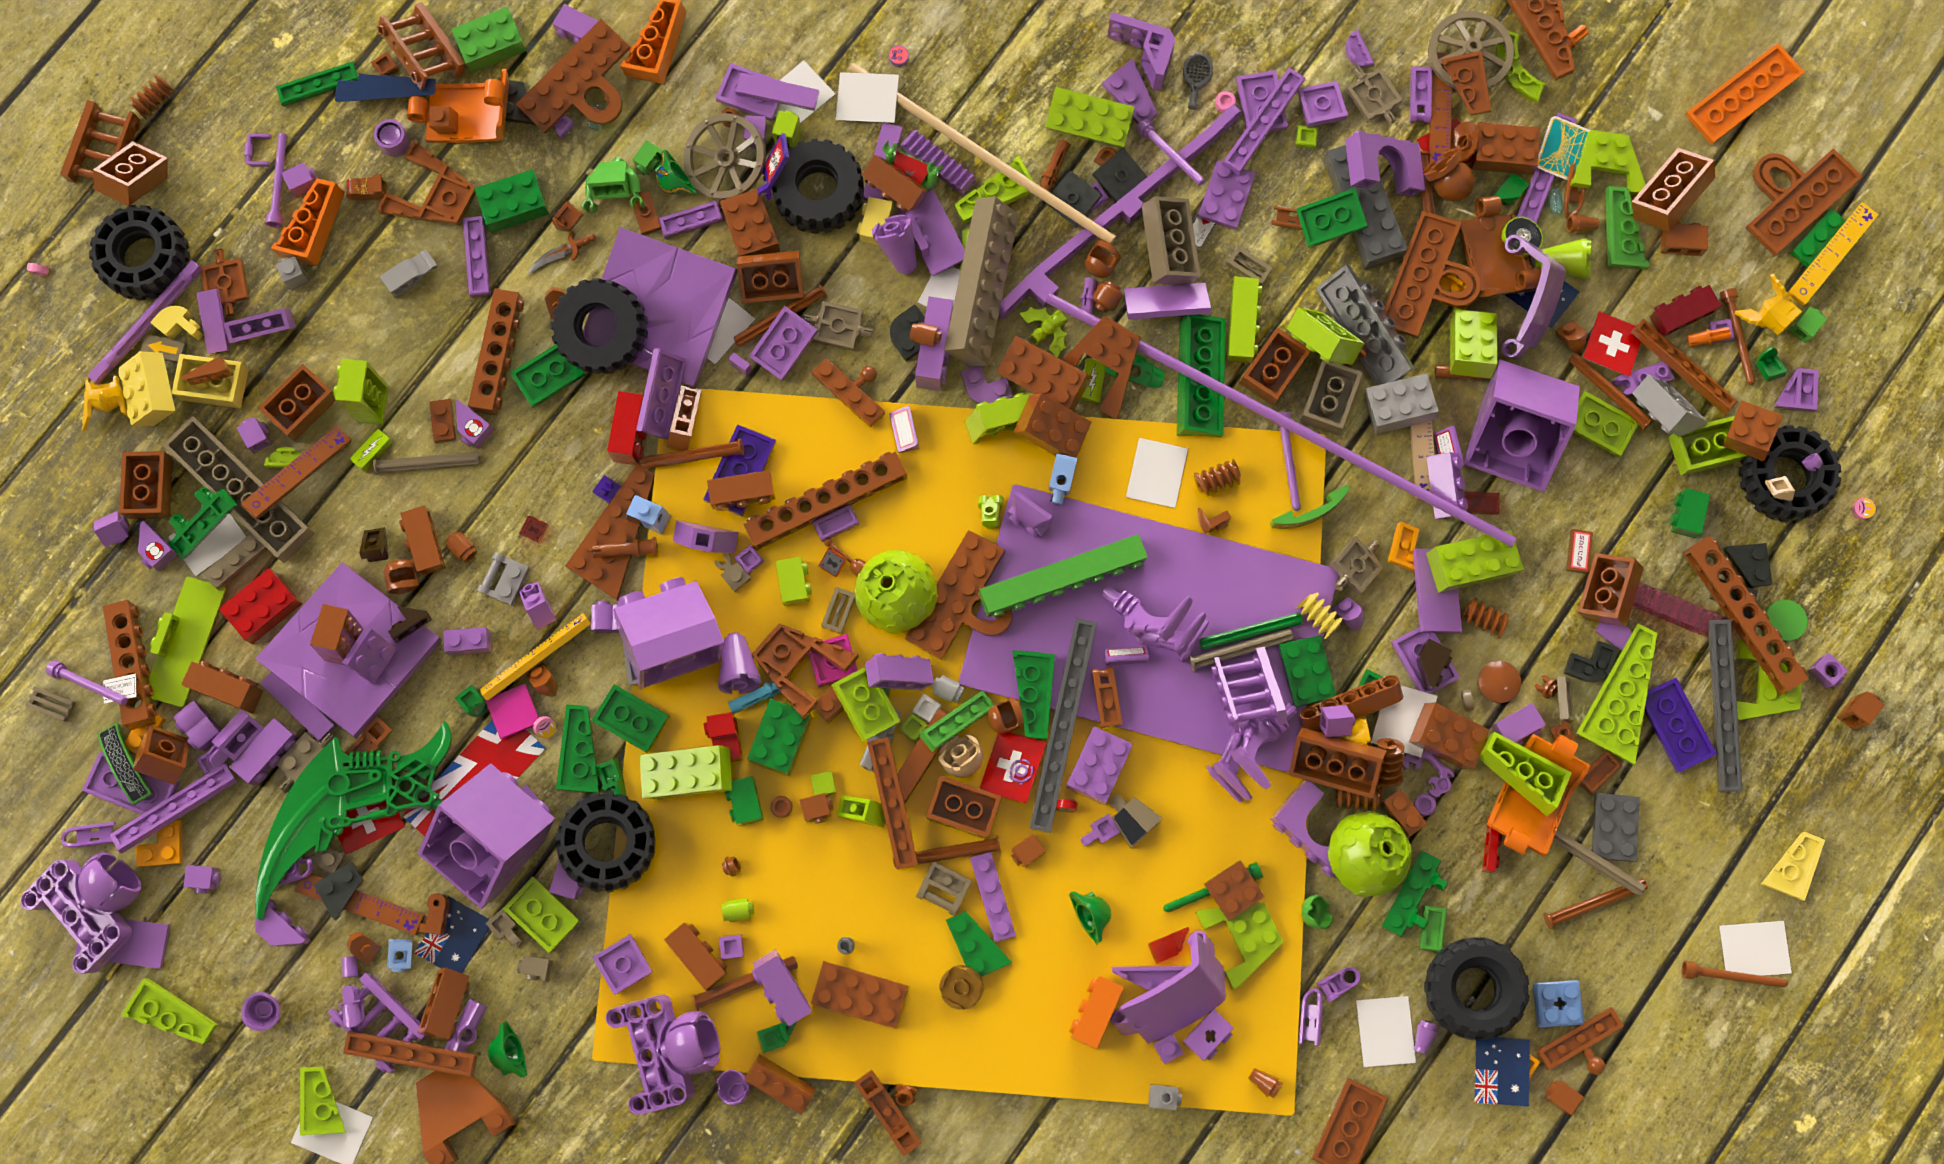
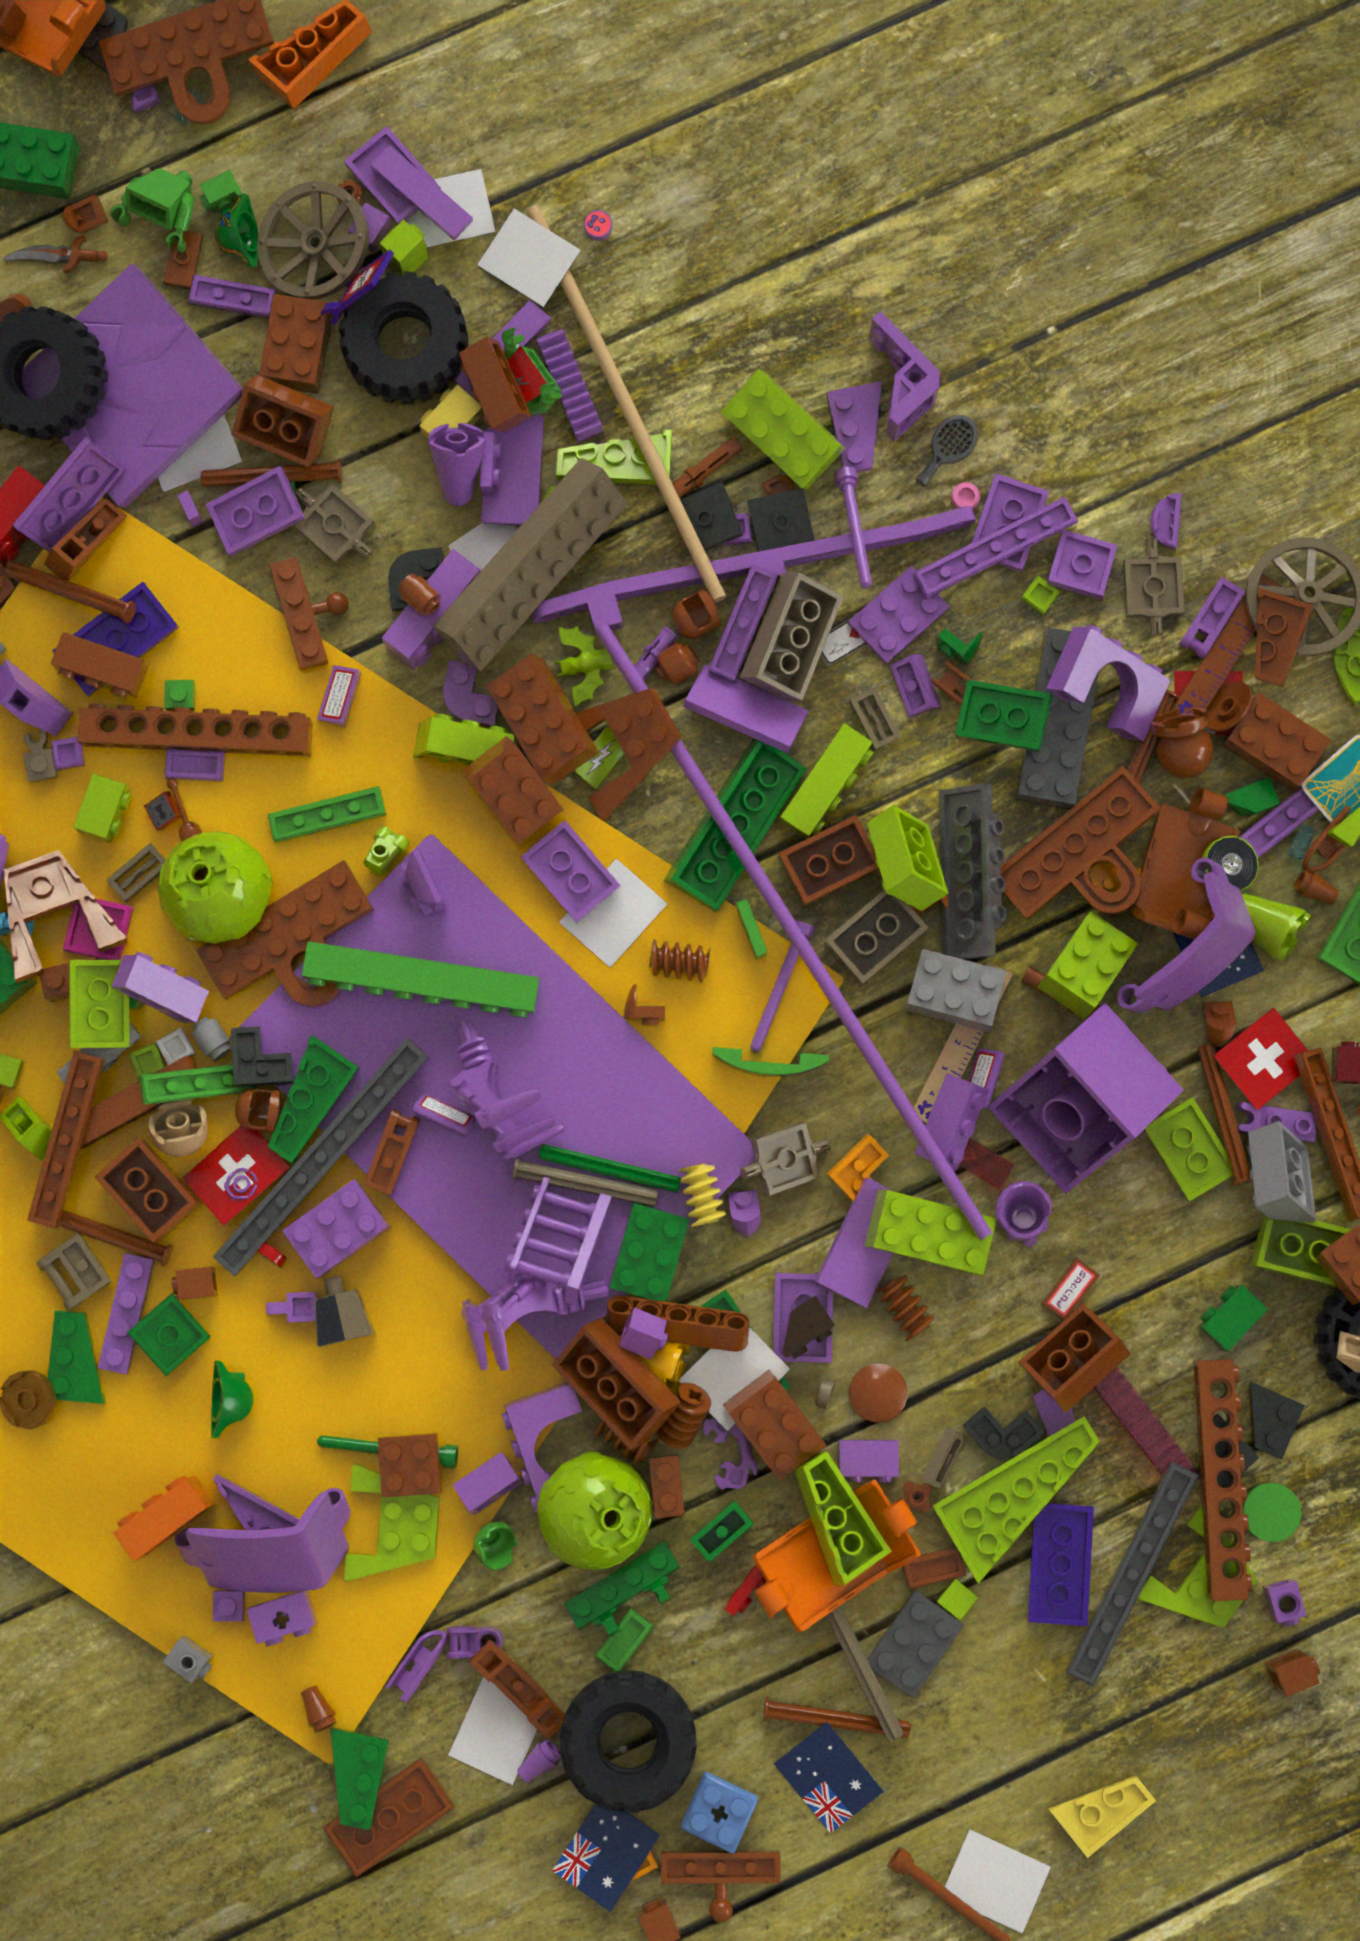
camera: 30 degrees right, 5 degrees up
light blue torso [1049,454,1077,505] -> none
green piece [1105,355,1165,388] -> none
clear red slope [1148,927,1189,964] -> none
medium lavender tile [1413,794,1436,816] -> none
dark orange plate [1535,675,1558,699] -> none
none -> green tile [127,1293,211,1376]
none -> bright green plate [164,680,195,710]
none -> pearl dark grey plate [231,1026,293,1087]
none -> bright green tile [268,786,387,843]
none -> green wing [330,1727,389,1830]
none -> medium lavender hinge [453,1452,523,1515]
none -> dark orange slope [468,1640,565,1740]
none -> medium lavender plate [521,820,621,924]
none -> green brick [690,1499,754,1563]
none -> medium lavender tile [708,564,779,681]
none -> bright green tile [736,899,767,960]
none -> dark blue sticker [774,1722,884,1833]
none -> medium lavender slope [890,654,941,718]
none -> green plate [936,628,983,665]
none -> lime tile [937,1578,979,1620]
none -> medium lavender hair [995,1181,1052,1247]

